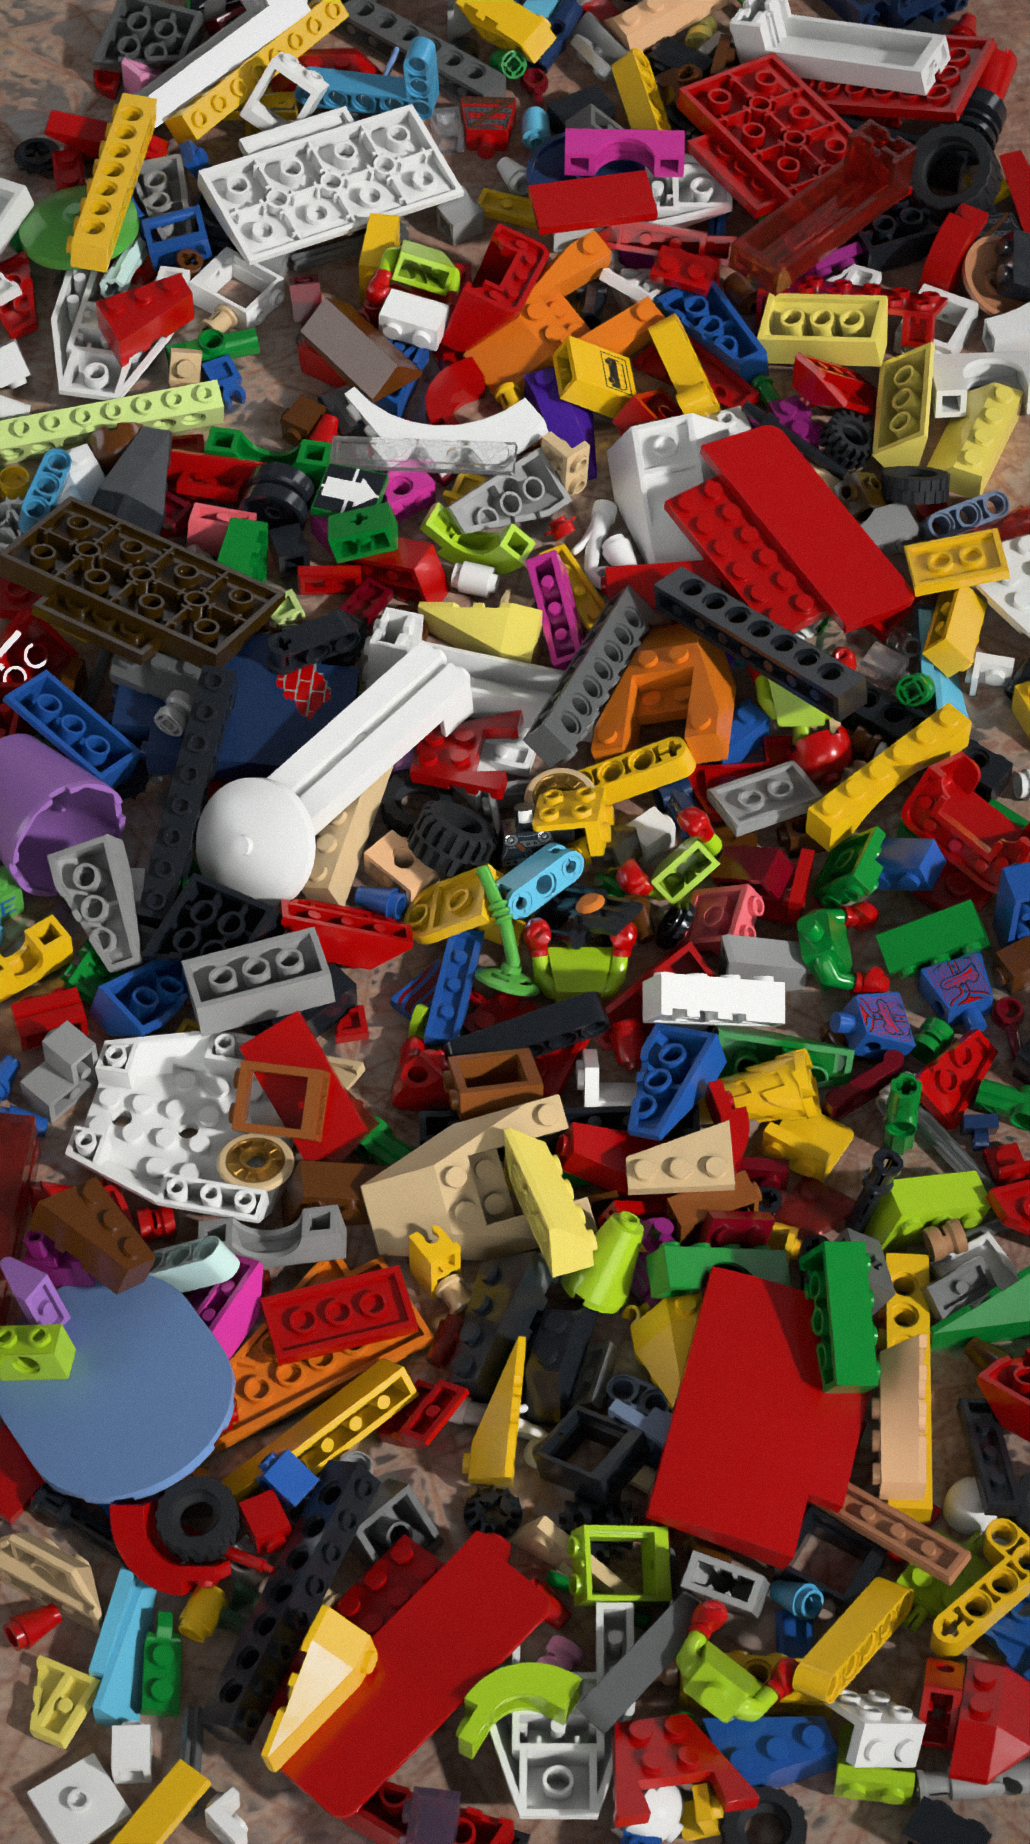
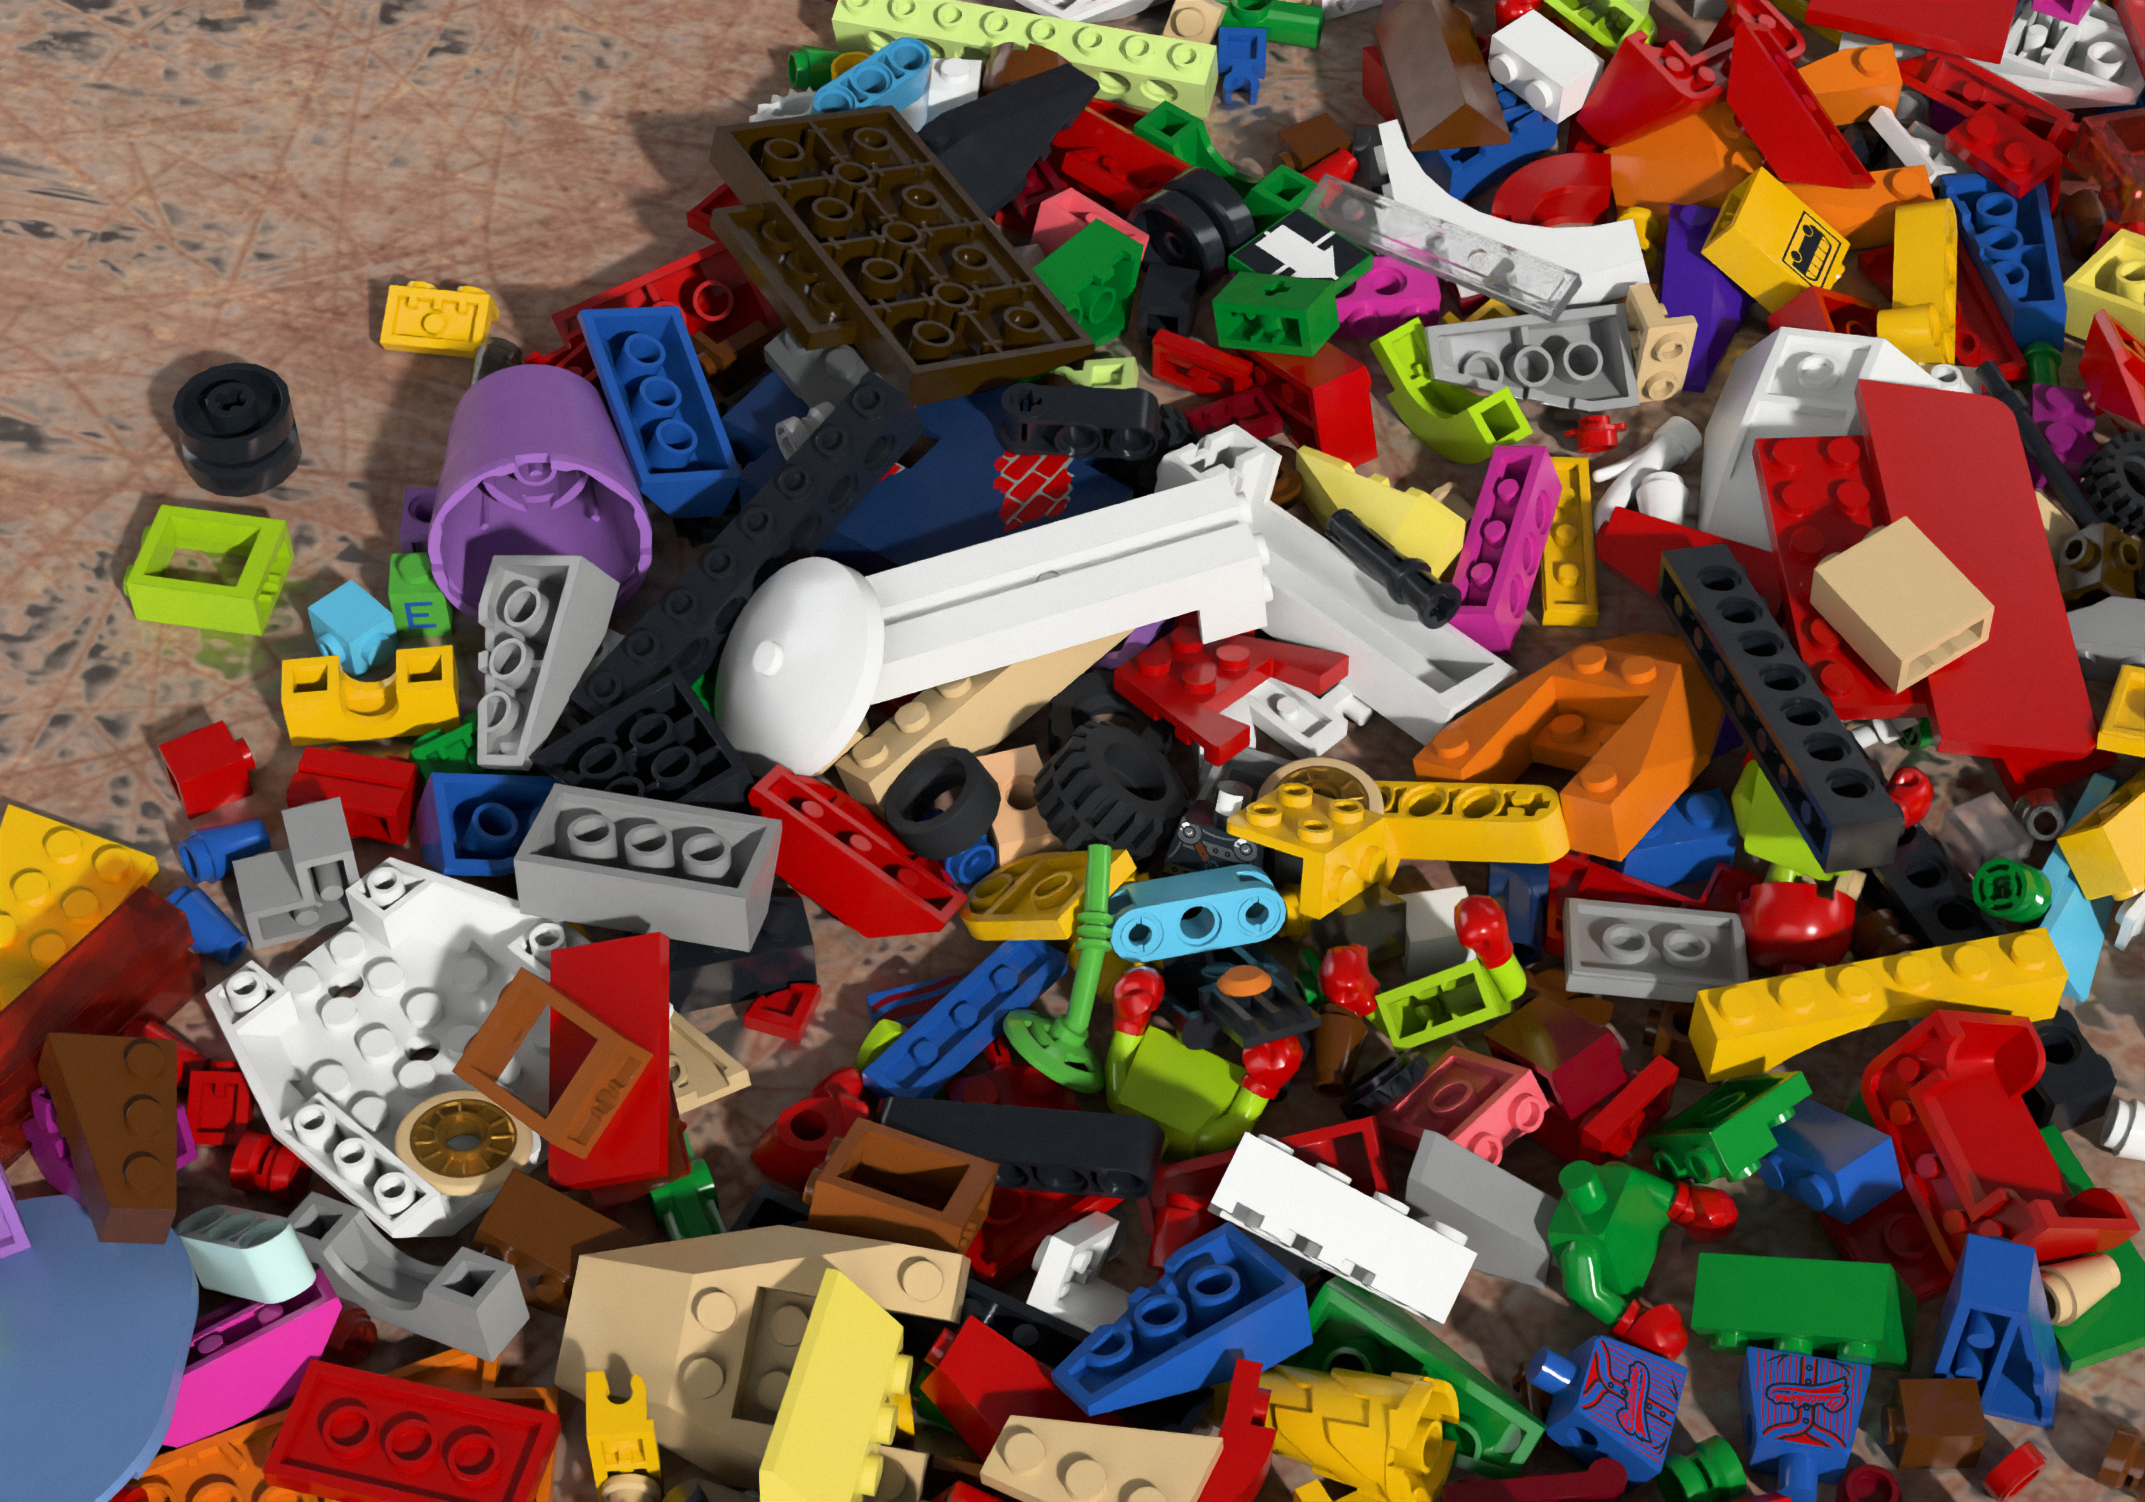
camera: 30 degrees right, 5 degrees down
white brick [451,561,500,598] -> none
dark grey brick [523,585,655,768] -> none
none -> black tyre [884,746,1001,860]
none -> black pin [1325,508,1462,629]
none -> red wedge [1726,22,1876,189]
none -> tan brick [1810,516,1995,694]

